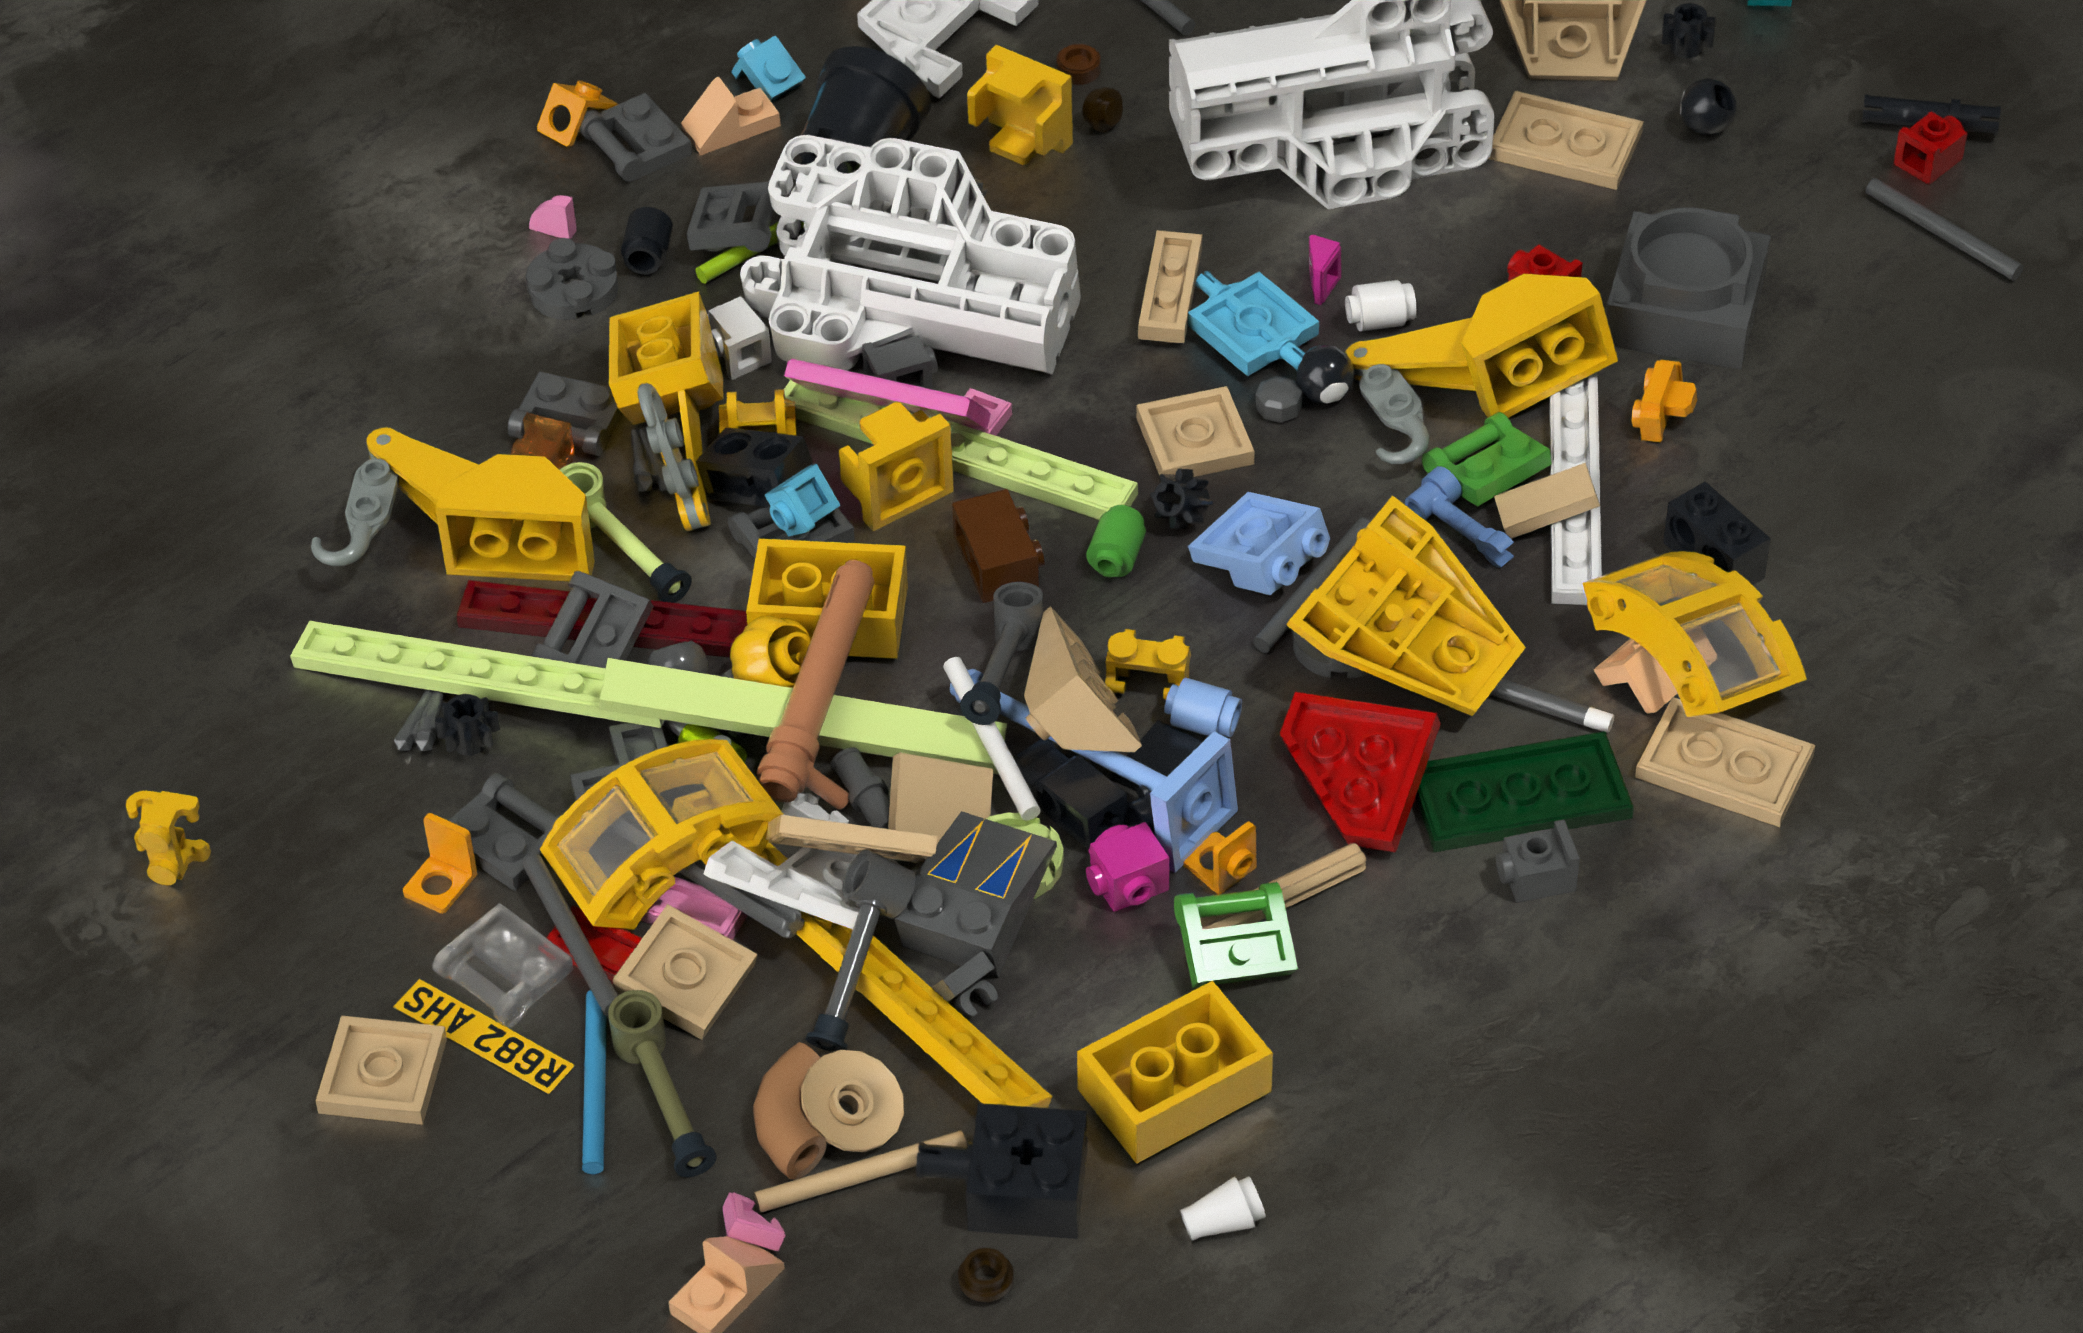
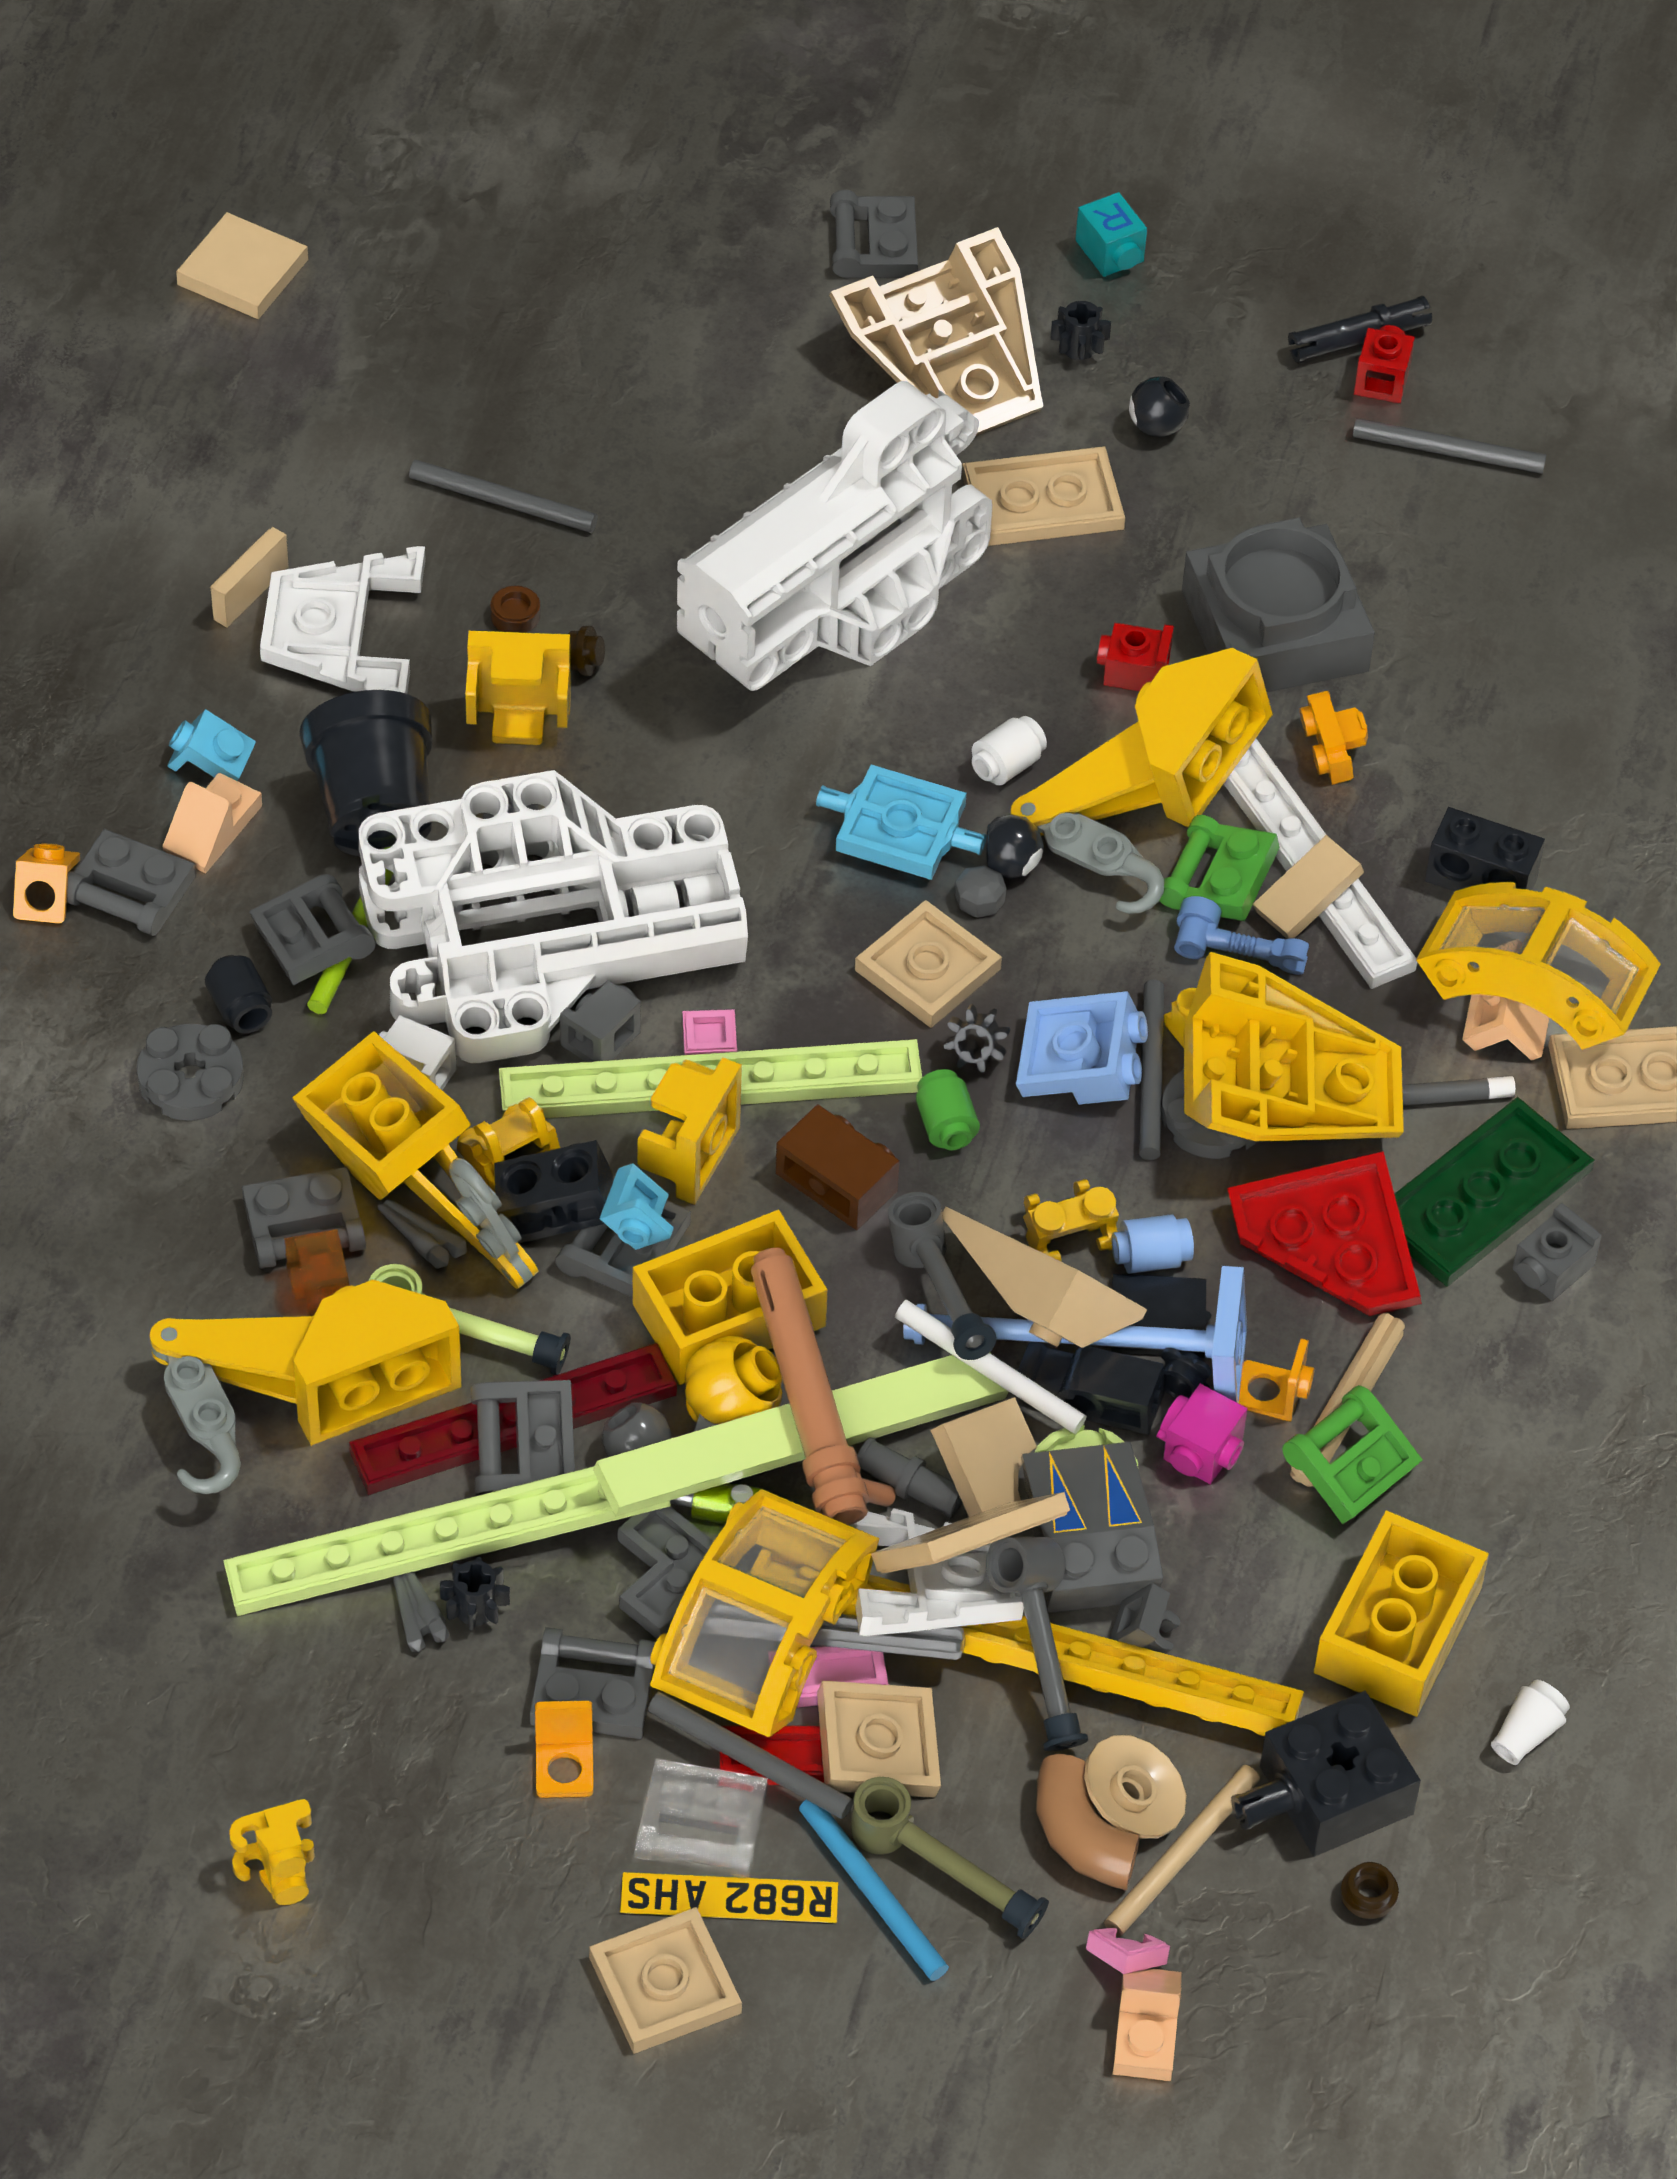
camera: 35 degrees left, 5 degrees up
bright pink tile [529,195,577,239] -> none
tile [784,359,991,429] -> none
tan plate [1138,230,1202,343] -> none
dark pink slope [1309,235,1341,305] -> none

